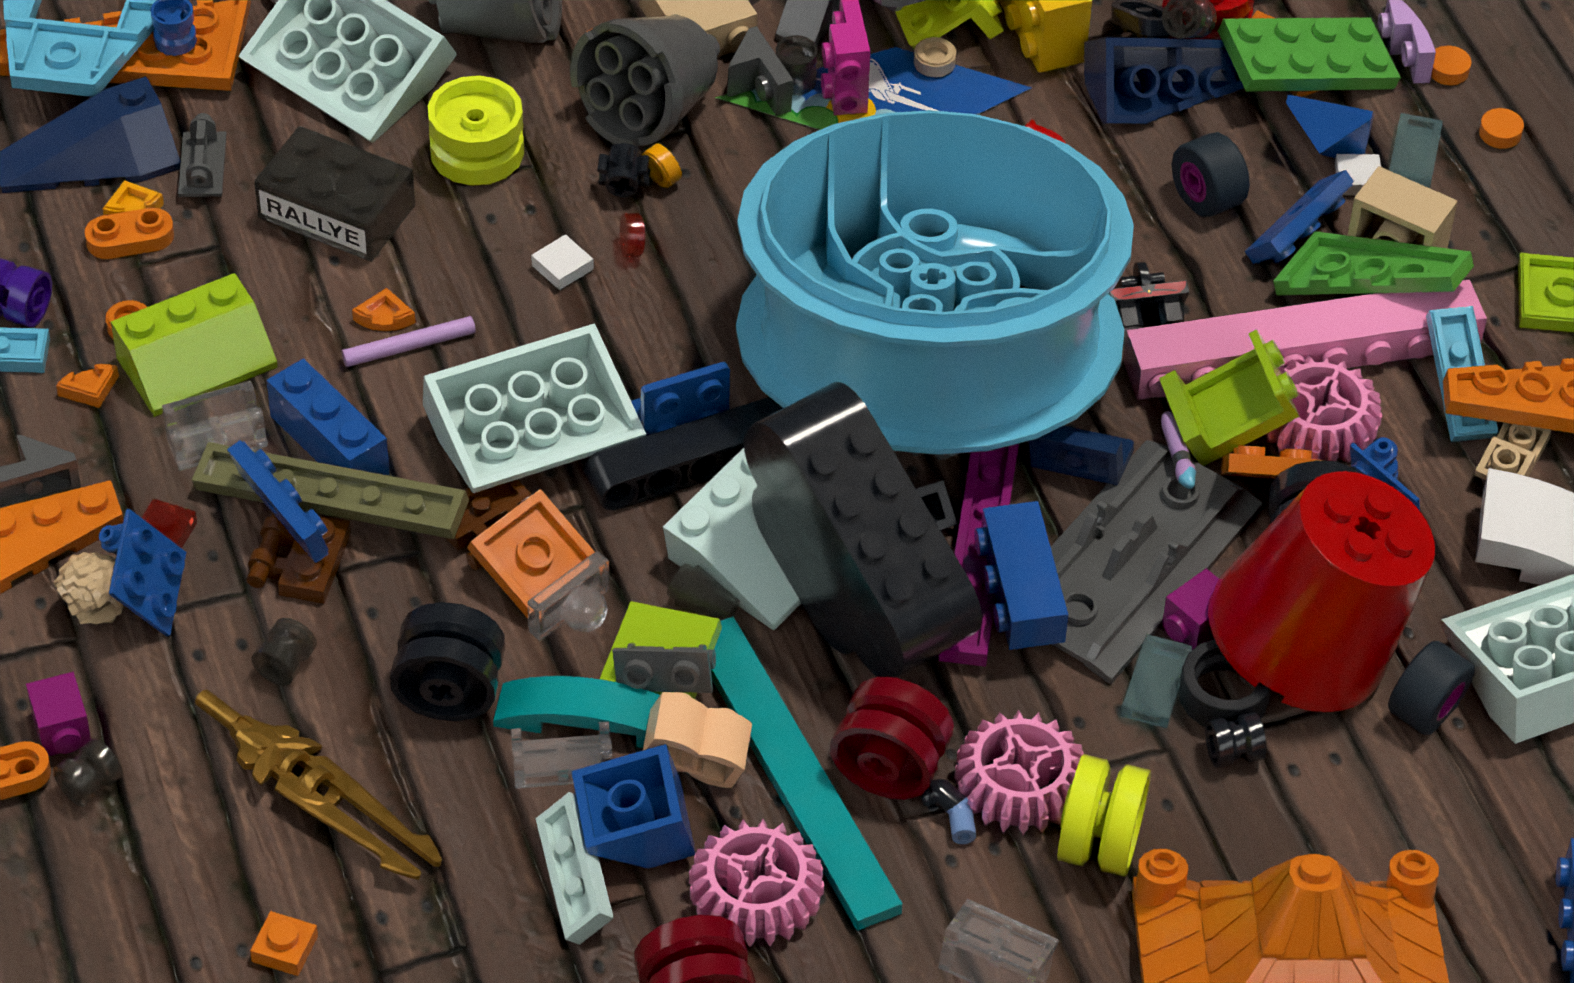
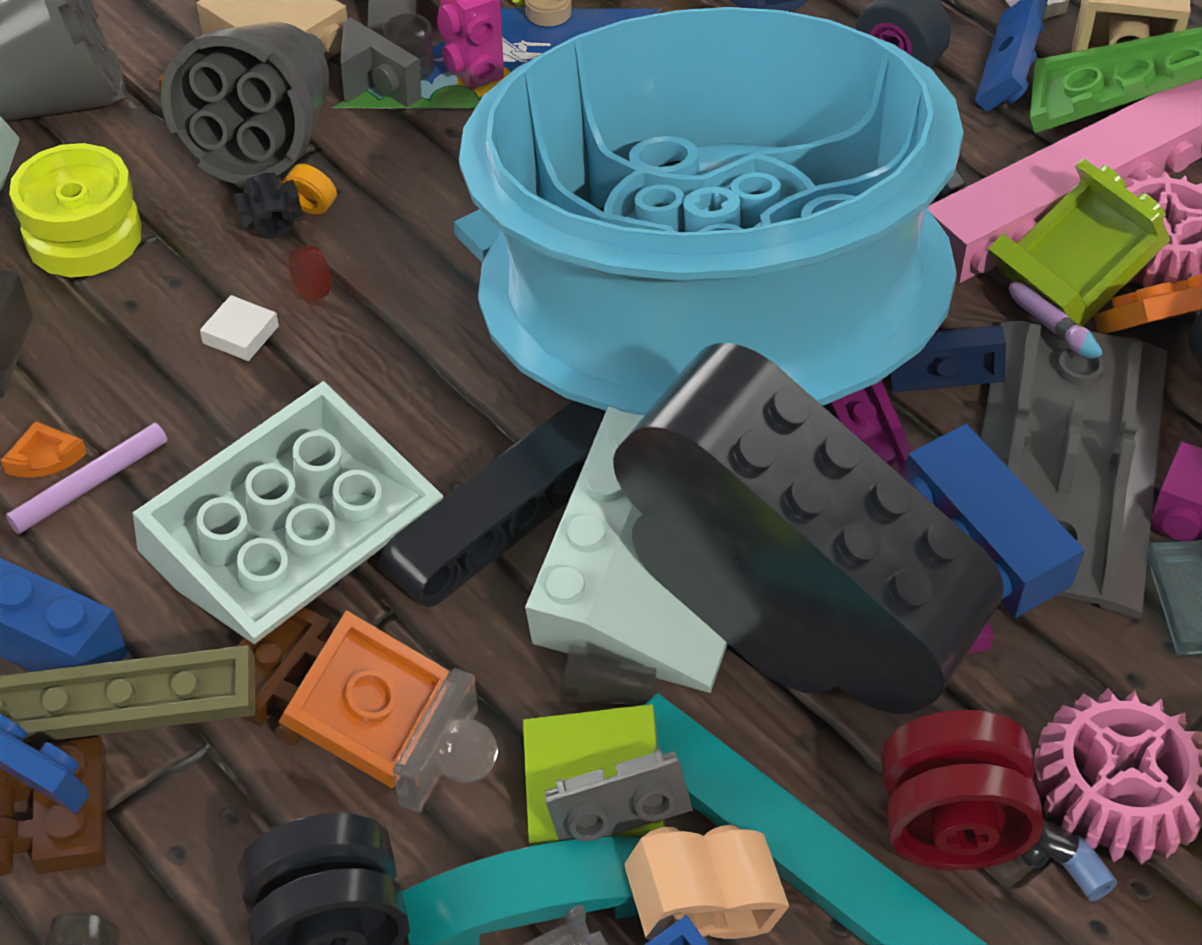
camera: 20 degrees left, 0 degrees up
blue bracket [631,362,730,436] -> none

